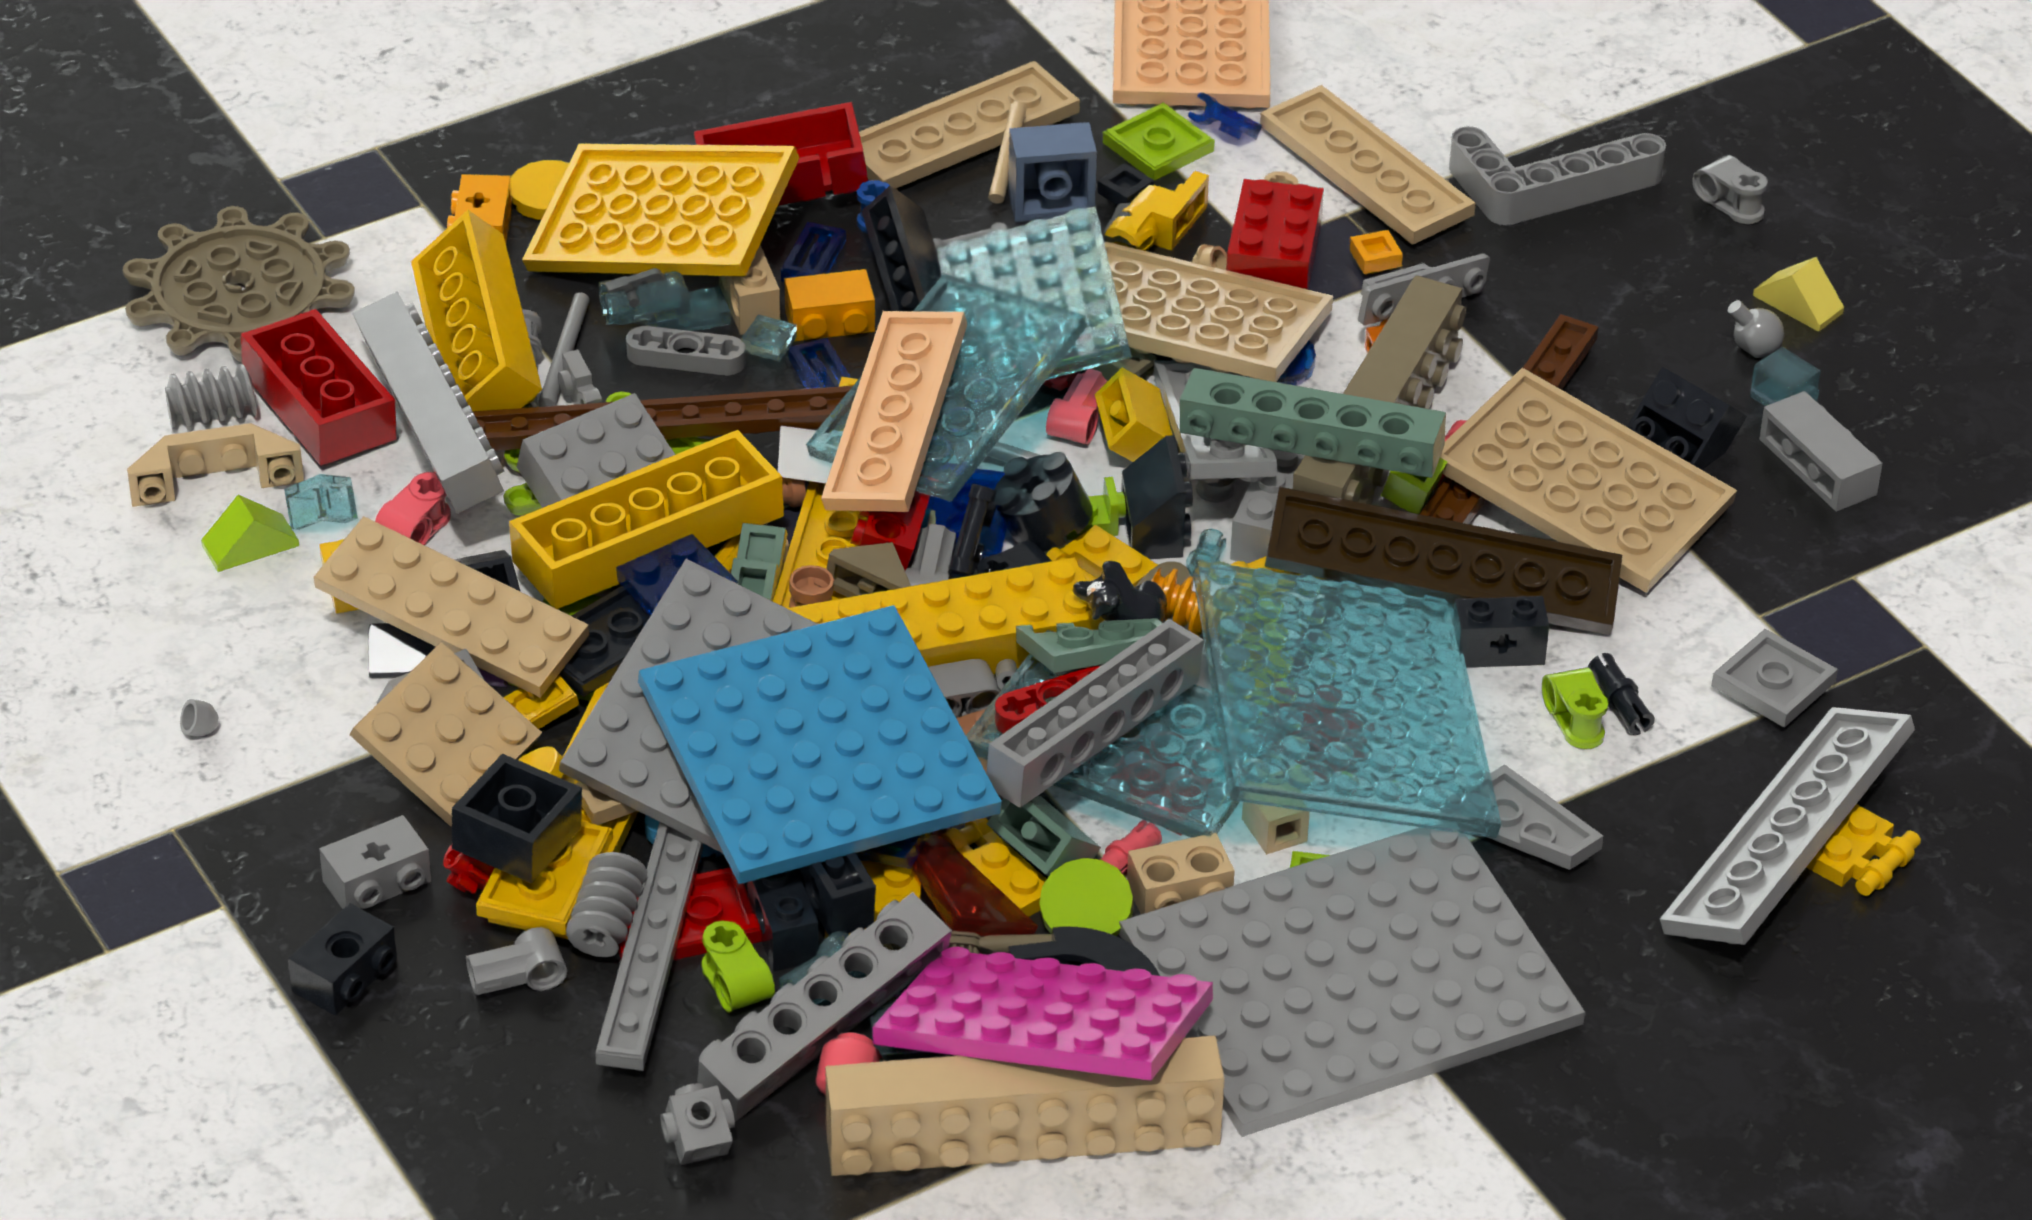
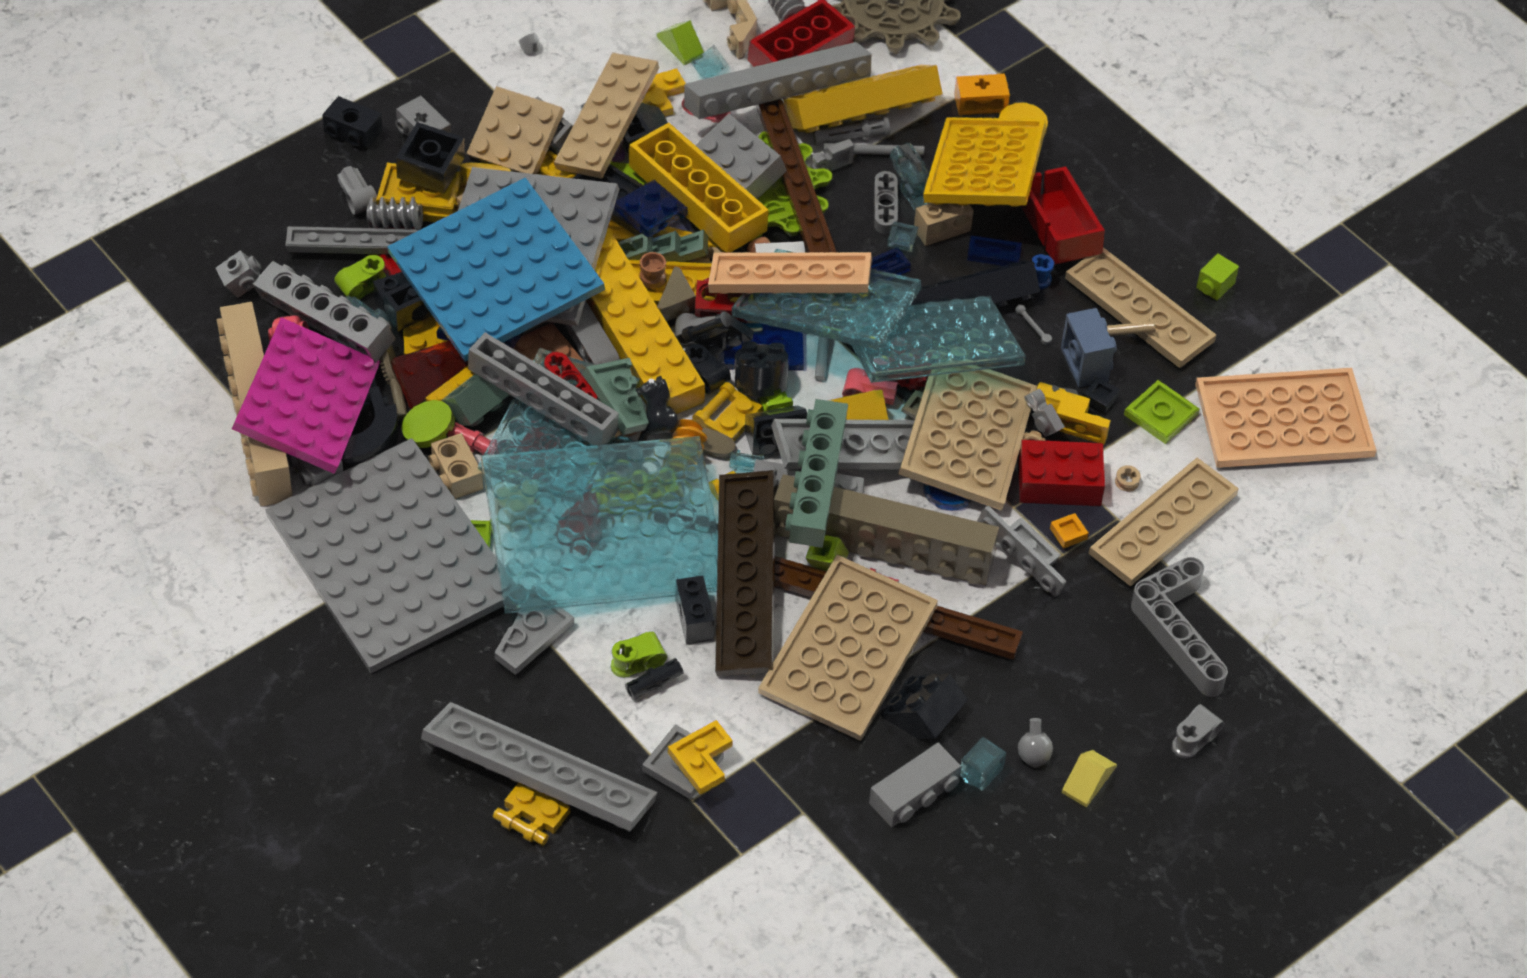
camera: 80 degrees right, 10 degrees up
light orange brick [784,269,875,341] -> none
clear blue plate [1188,93,1263,140] -> none
none -> yellow plate [668,720,733,795]
none -> light grey plate [1024,388,1064,437]
none -> lime brick [1196,254,1239,301]

